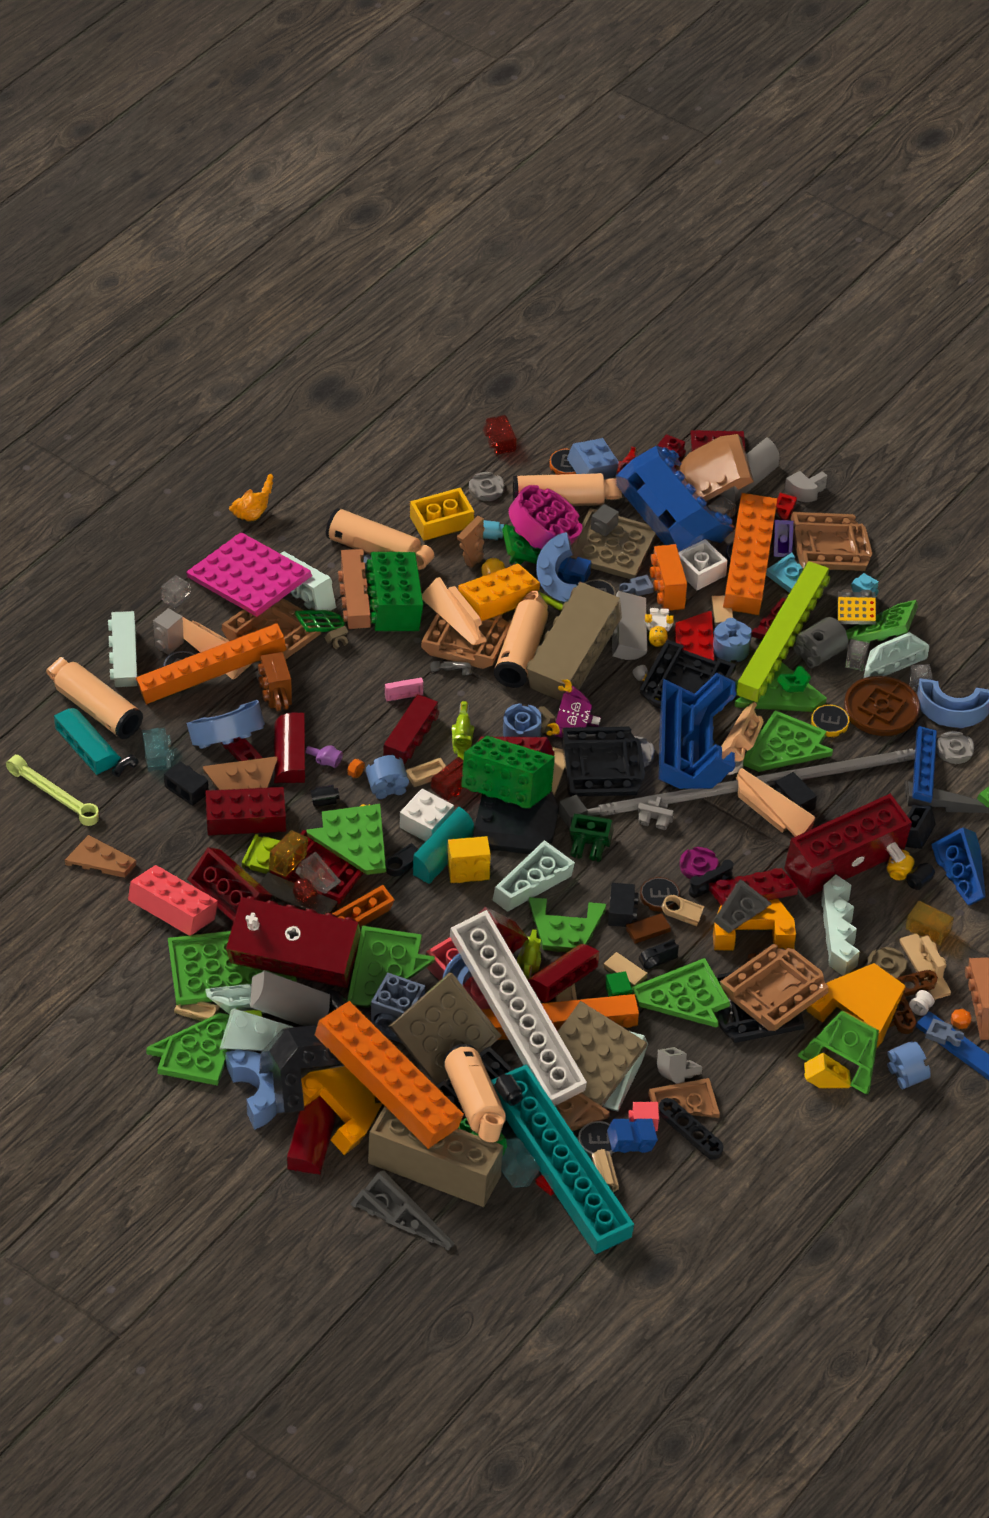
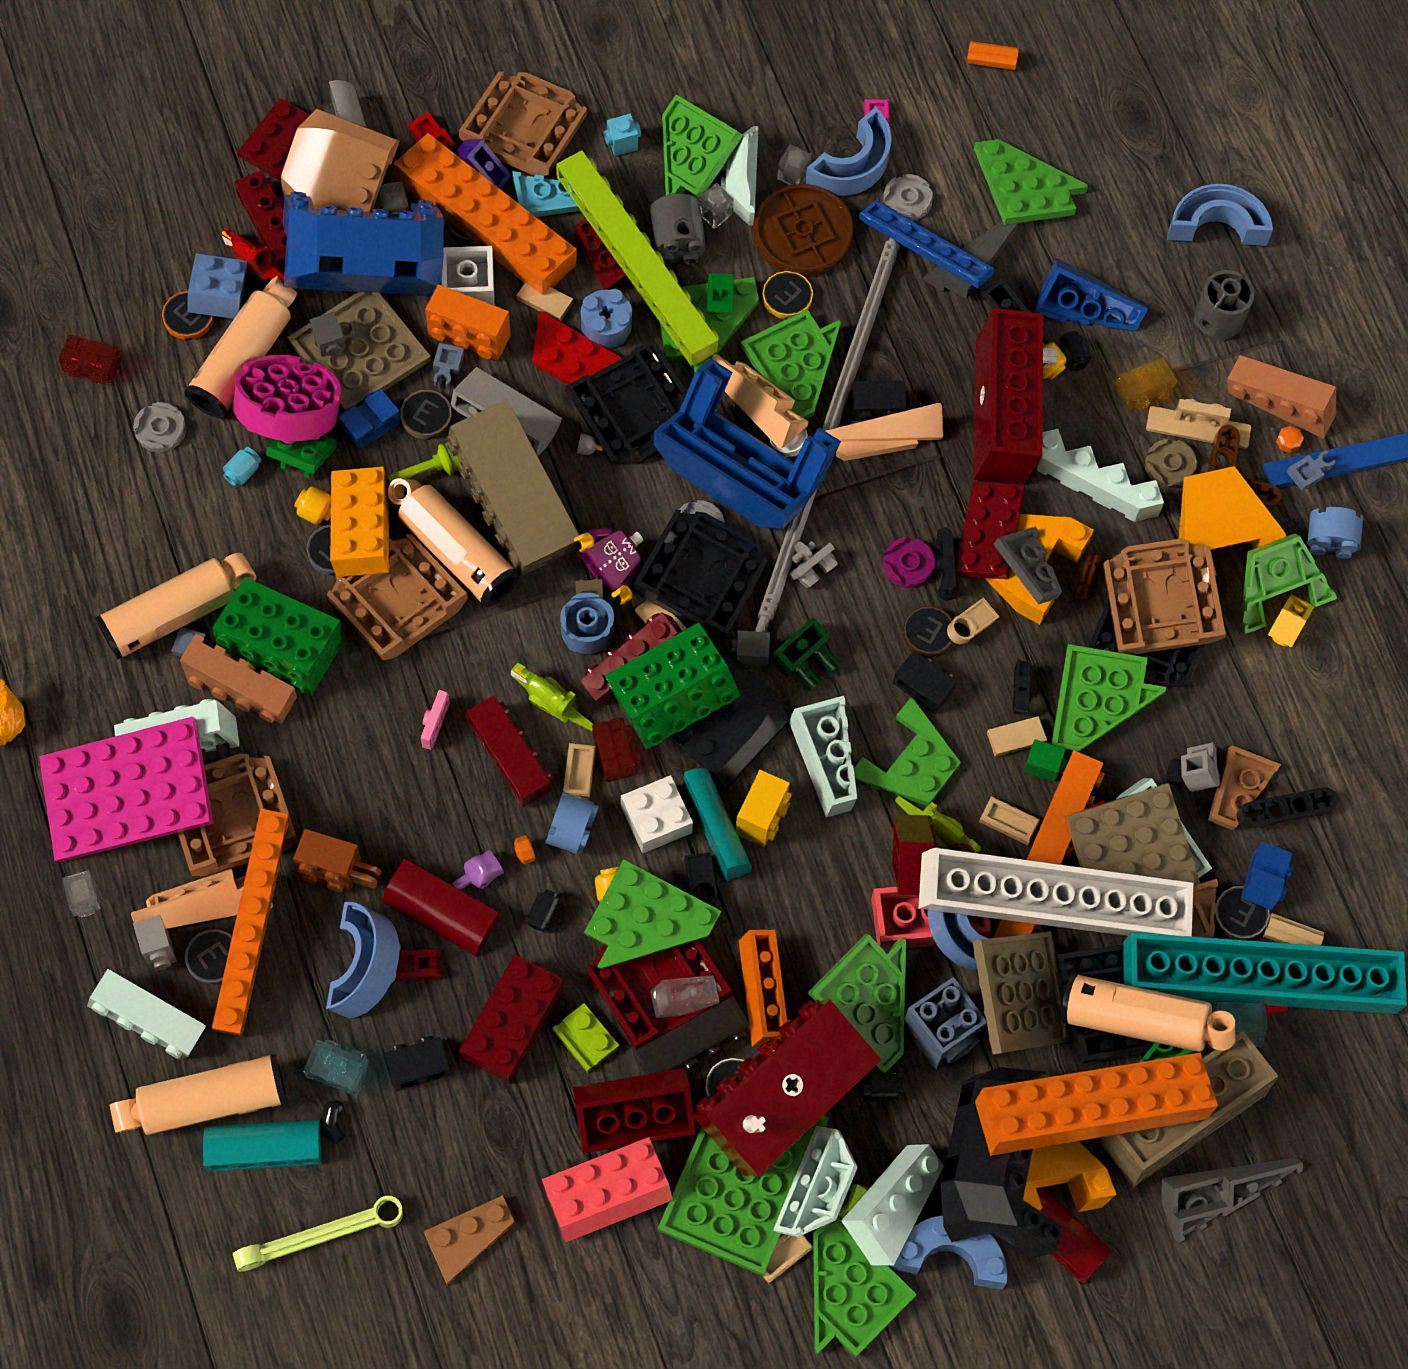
camera: 60 degrees left, 20 degrees up
medium nougat wing [203,757,277,790] -> none
light grey brick [250,971,330,1026] -> none
clear yellow brick [269,830,308,877] -> none
clear red arm [293,878,319,903] -> none
green window [294,610,345,632] -> none
dark tan tile [324,626,348,649] -> none
yellow brick [410,488,474,541] -> none
light nougat wedge [422,577,486,645] -> none
dark grey arm [430,661,472,675] -> none
medium nougat wing [457,516,484,568] -> none
black brick [494,1074,523,1106] -> none
dark red brick [527,944,599,1003] -> none
medium blue brick [536,532,577,604] -> none
reddish brown tile [626,913,671,944] -> none
coral brick [628,1102,659,1131] -> none
piece [645,608,674,647] -> none
light grey brick [785,471,827,502] -> none
slope [837,589,876,625] -> none
white wheel [909,990,935,1016] -> none

